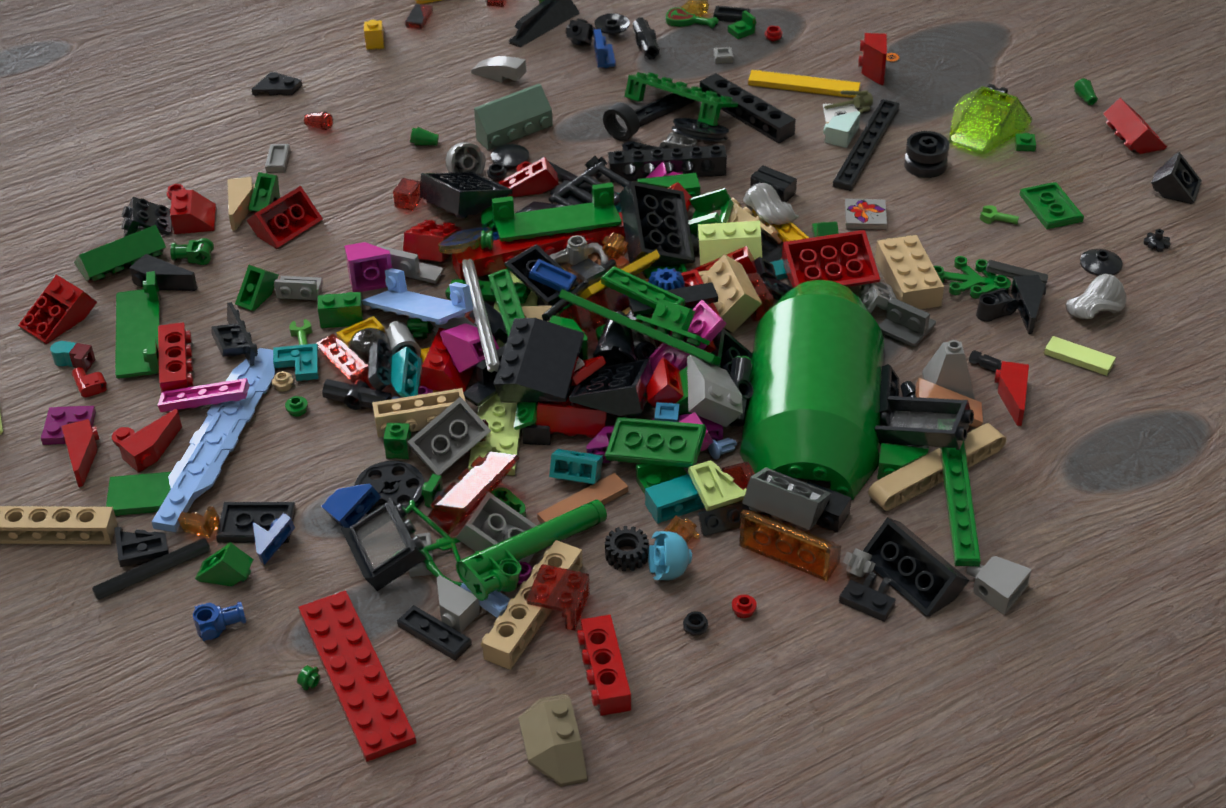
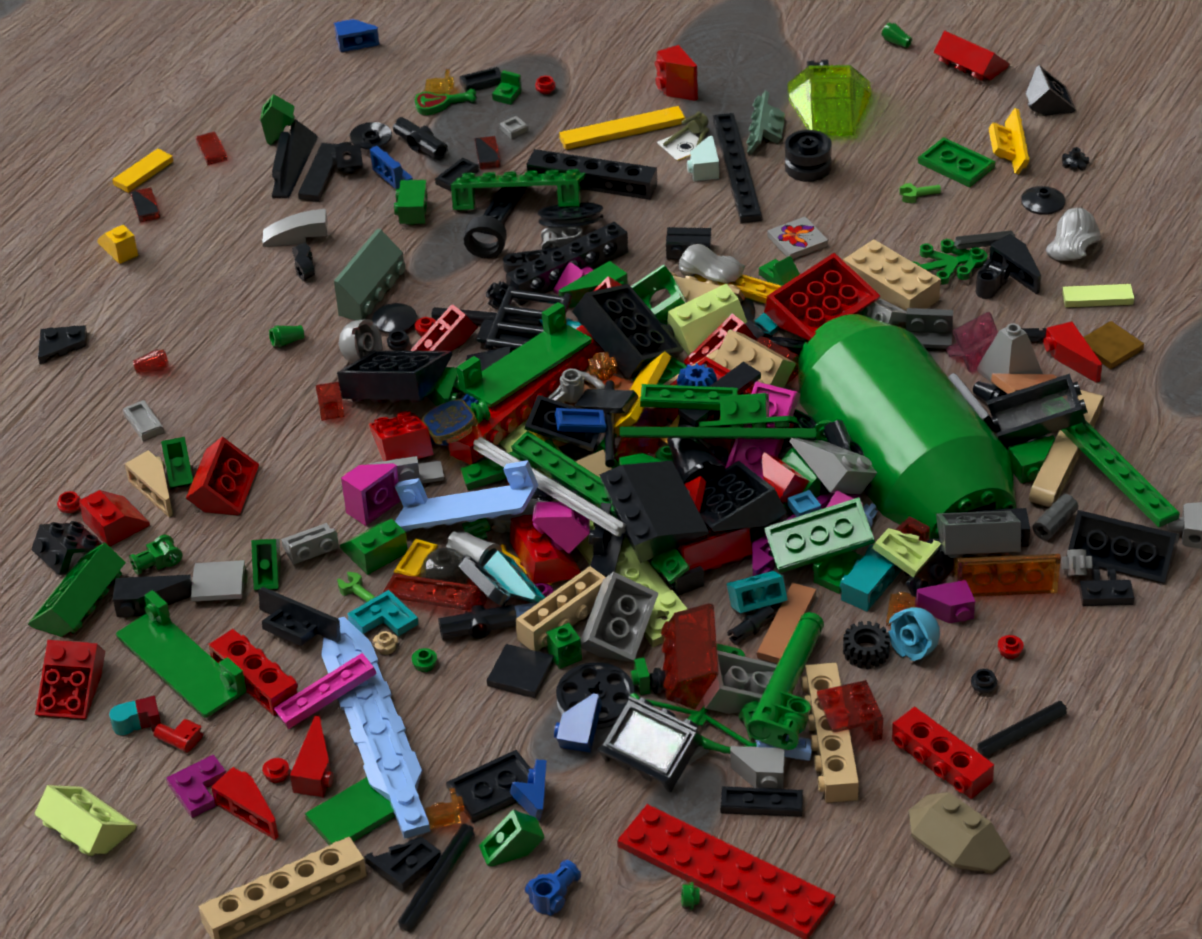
camera: 30 degrees left, 0 degrees up
green plate [1014,133,1036,152] -> none
none -> light grey slope [191,560,246,601]
none -> black piece [292,243,315,280]
none -> black tile [298,143,339,202]
none -> green brick [394,180,428,225]
none -> black tile [435,157,479,191]
none -> tile [474,136,500,169]
none -> black tile [487,644,554,698]
none -> black pin [727,606,776,645]
none -> sand green bracket [746,90,785,155]
none -> magenta slope [916,580,975,624]
none -> clear pink bracket [946,312,998,372]
none -> black axle [977,701,1067,757]
none -> yellow bracket [989,108,1030,175]
none -> dark grey axle [1032,494,1079,541]
none -> pearl gold tile [1084,321,1144,369]

